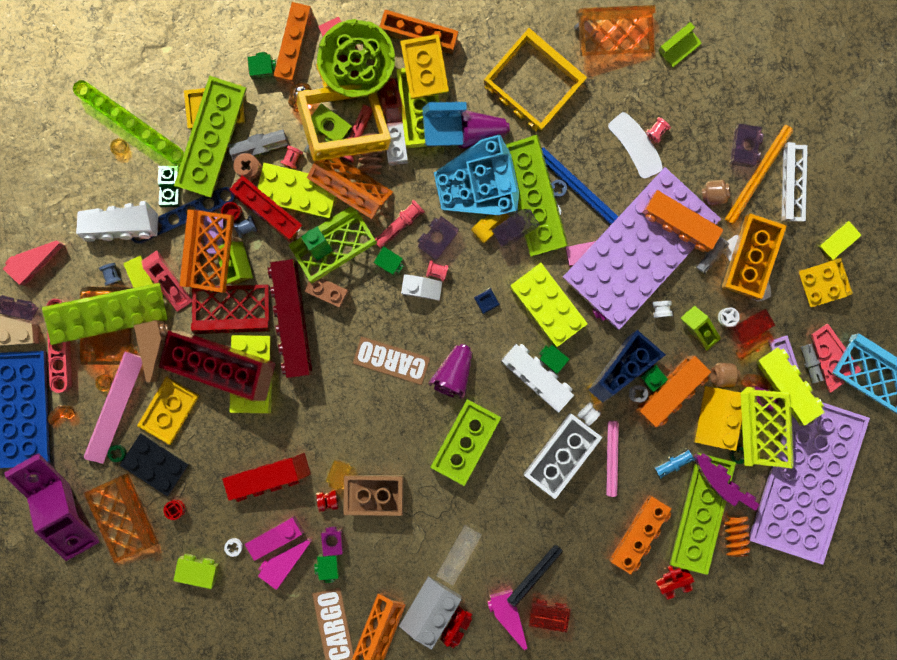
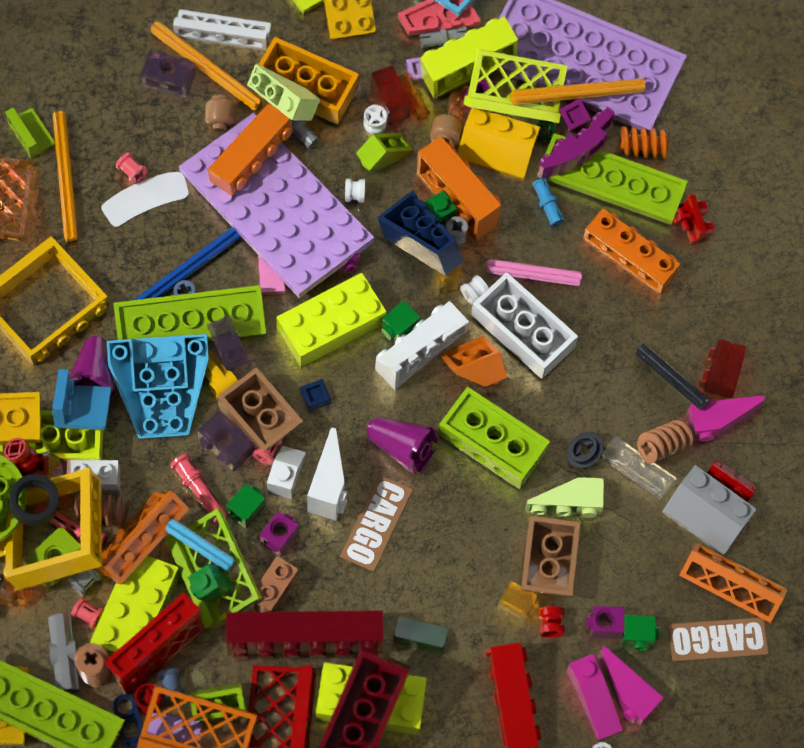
camera: 90 degrees left, 20 degrees down
none -> red wheel [4,438,39,472]
none -> black tyre [9,474,59,526]
none -> light orange axle [53,111,78,242]
none -> medium azure axle [166,519,234,571]
none -> medium nougat slope [217,367,304,453]
none -> yellowish green slope [247,64,320,121]
none -> magenta brick [260,511,299,556]
none -> white slope [307,427,348,521]
none -> slope [393,617,449,653]
none -> orange slope [439,336,507,387]
none -> light orange axle [510,78,646,105]
none -> yellowish green slope [526,477,604,518]
none -> magenta brick [559,98,591,131]
none -> black gear [567,432,606,470]
none -> nougat piece [637,420,693,464]

